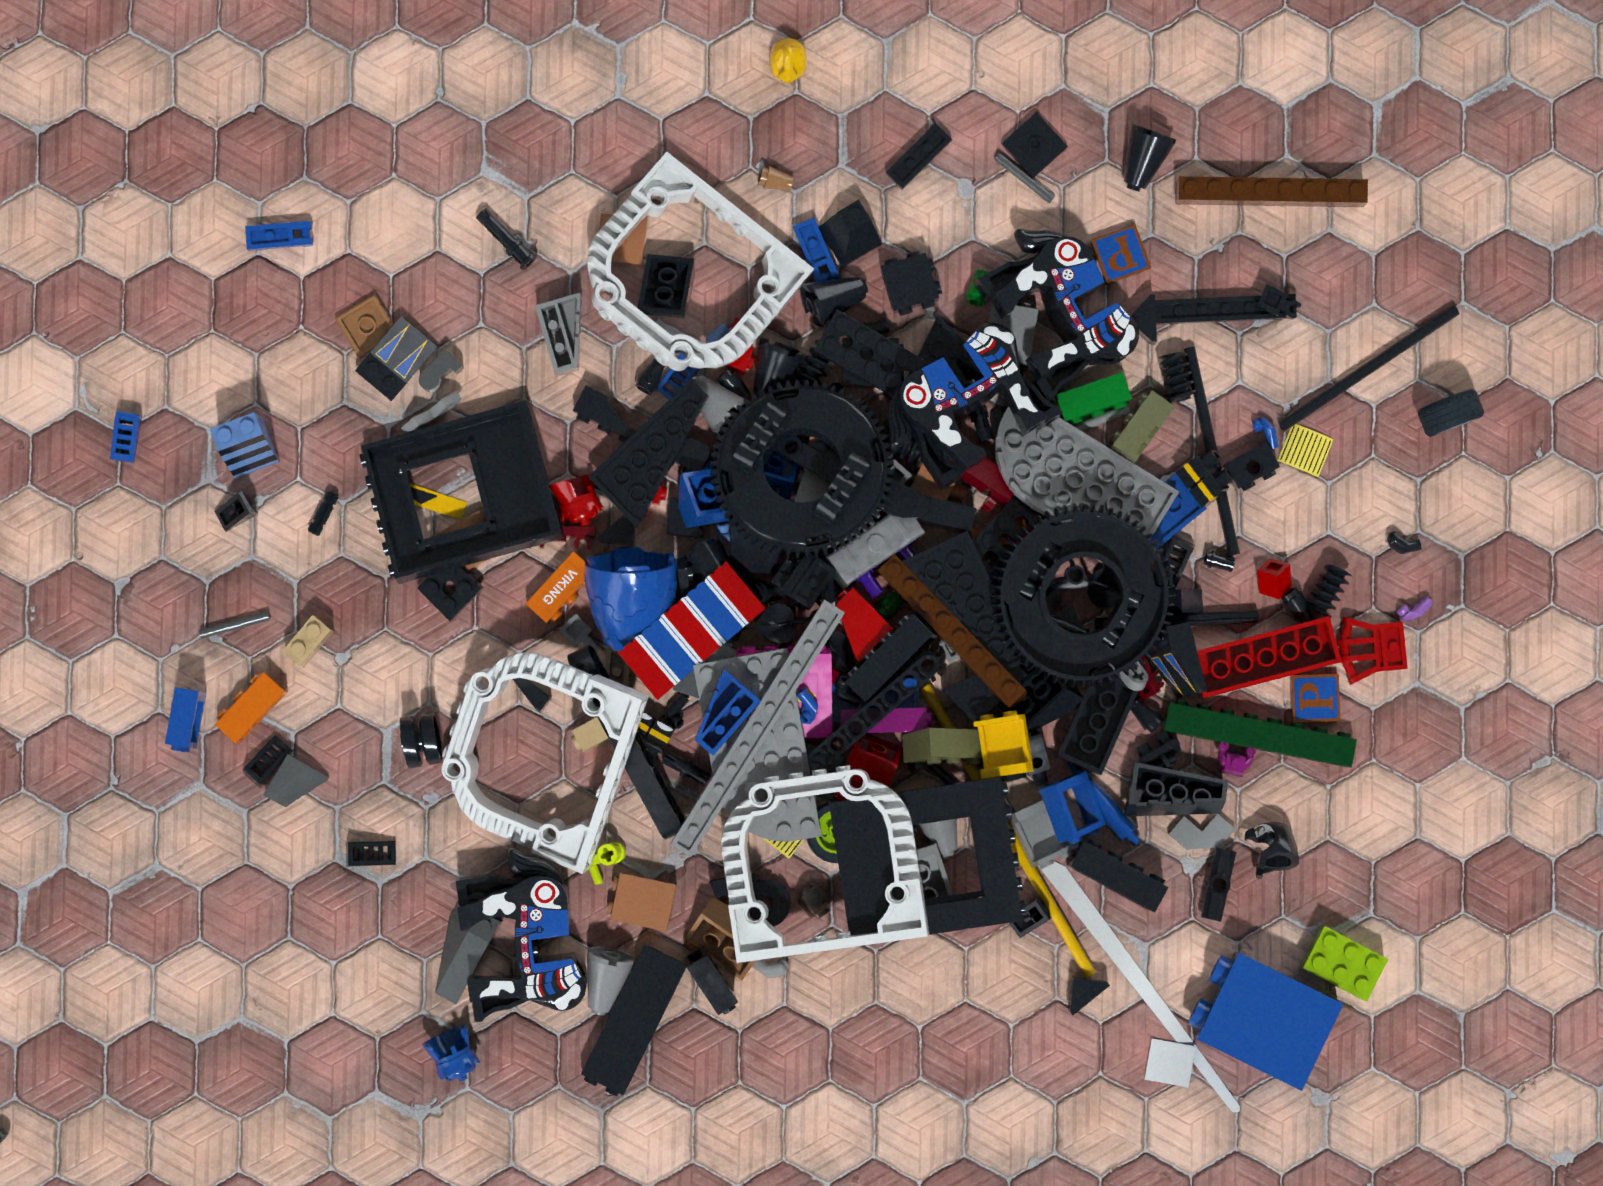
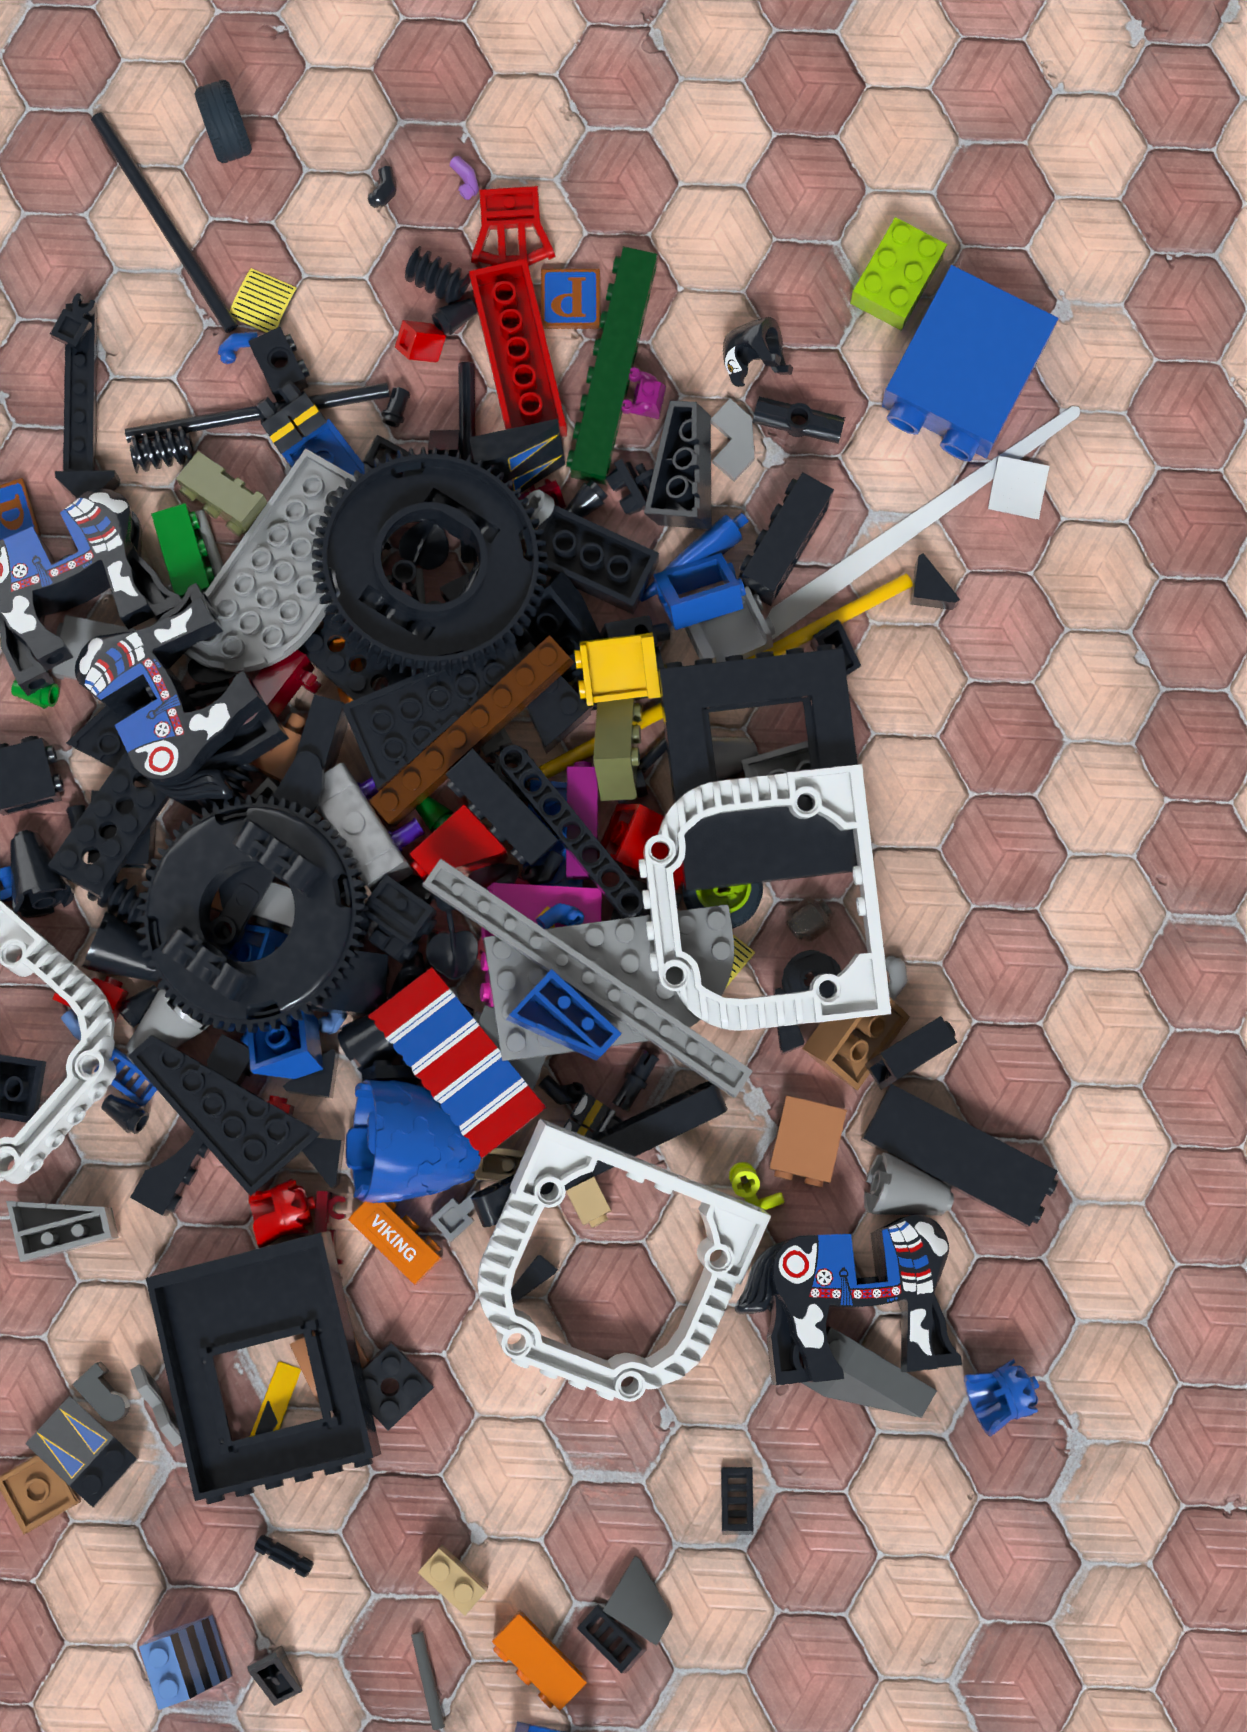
camera: 85 degrees left, 5 degrees down
black wheel [399,712,443,769] -> none

